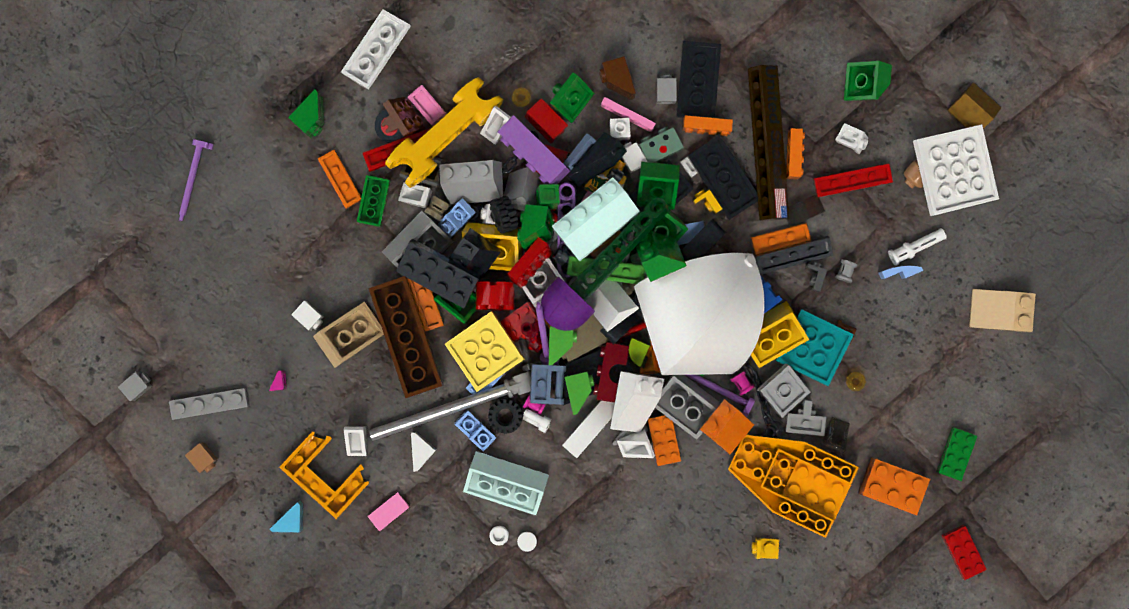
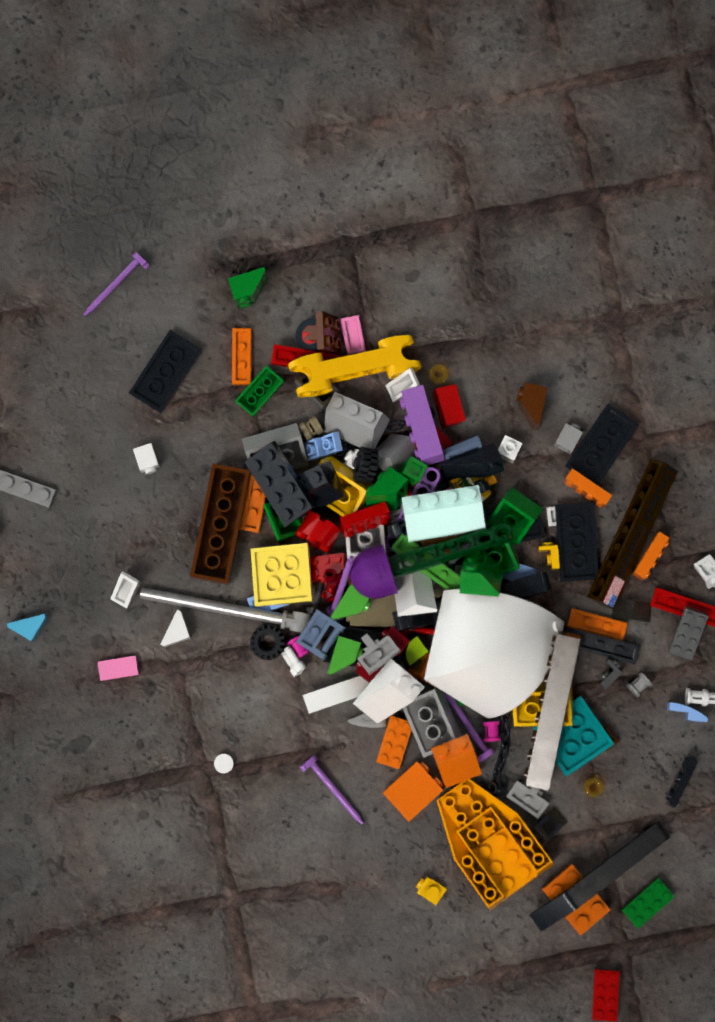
camera: 30 degrees right, 5 degrees down
dark pink slope [269,370,287,391] -> none
light orange wedge [279,432,369,520] -> none
tan slope [313,302,384,368] -> none
white slope [341,9,411,90] -> none
white slope [398,183,432,209] -> none
light blue slope [454,410,496,451] -> none
light aqua slope [463,451,549,515] -> none
white tile [489,525,509,545] -> none
green tile [550,73,595,123] -> none
bright pink tile [601,97,656,132] -> none
white slope [617,429,655,458] -> none
white brick [622,142,648,174] -> none
sand green brick [639,127,684,163] -> none
light grey plate [758,364,811,418] -> none
none -> black plate [129,330,202,414]
none -> medium lavender piece [300,755,364,825]
none -> light grey hinge [357,634,401,675]
none -> orange brick [383,761,443,822]
none -> brick [523,631,582,791]
none -> black beam [529,821,670,932]
none -> black hinge [665,756,697,808]
none -> dark grey piece [669,606,709,661]

